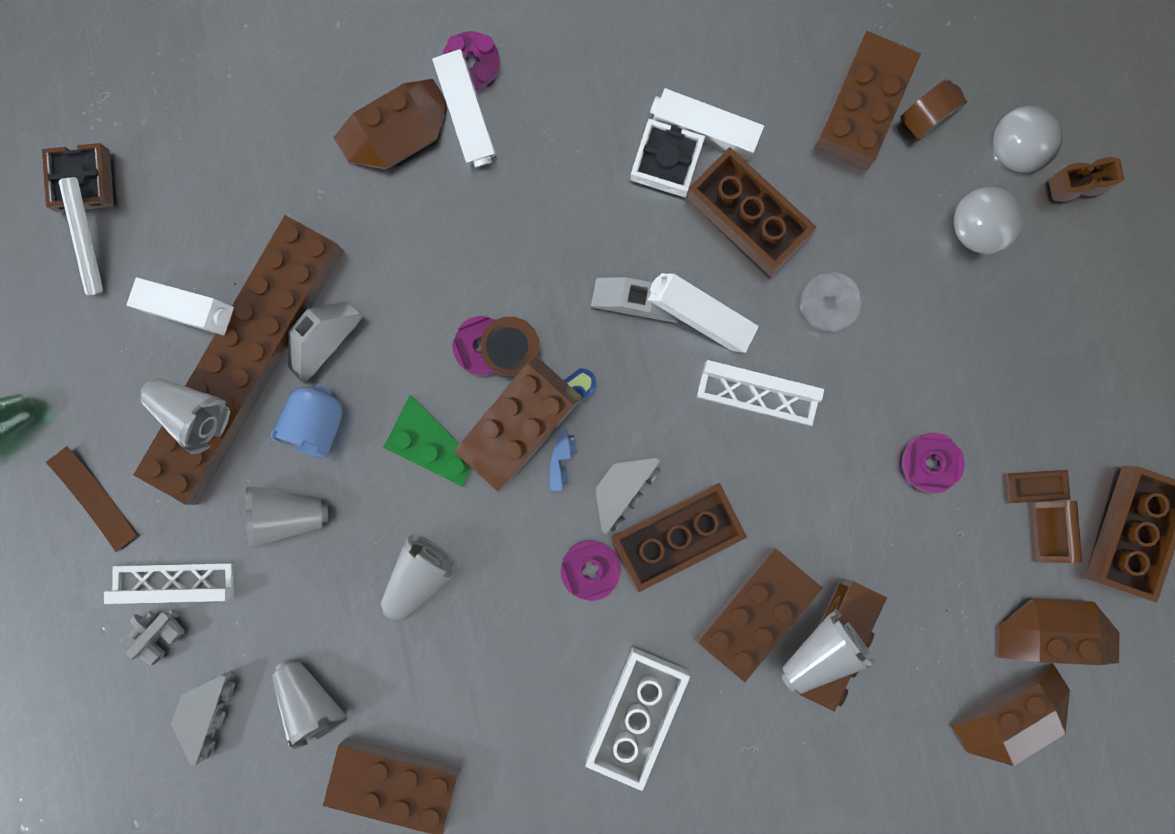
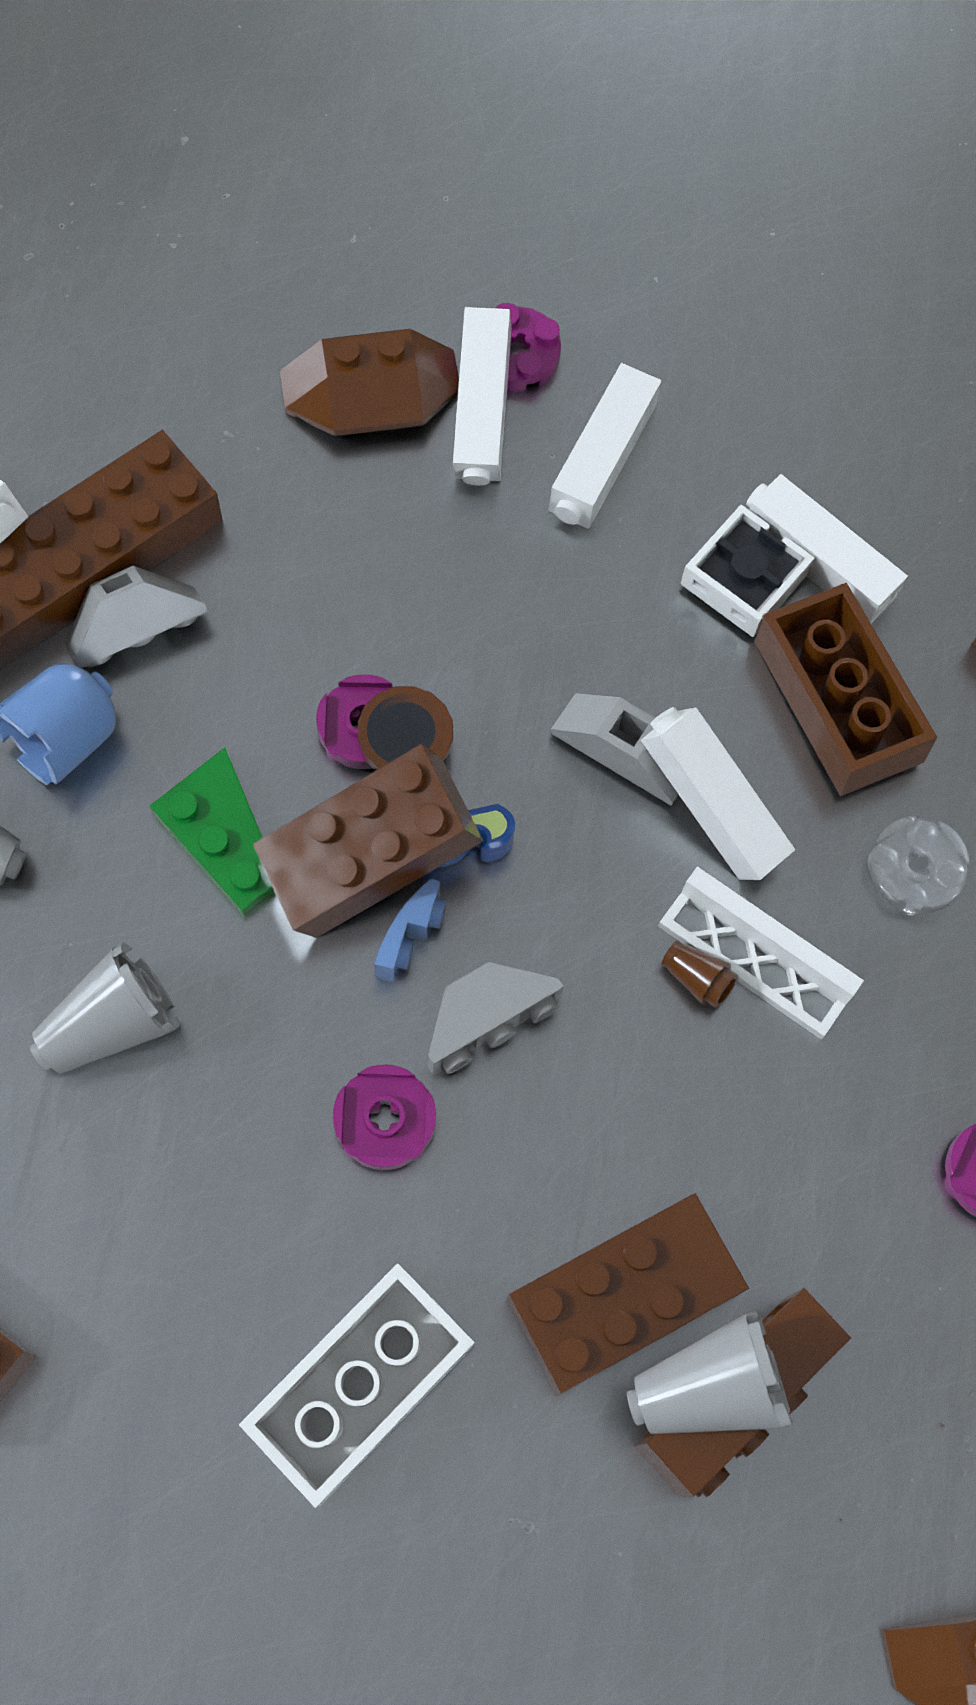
camera: 10 degrees right, 15 degrees down
reddish brown brick [609,483,747,592] -> none
none -> white brick [549,363,662,529]
none -> reddish brown cone [661,940,739,1008]

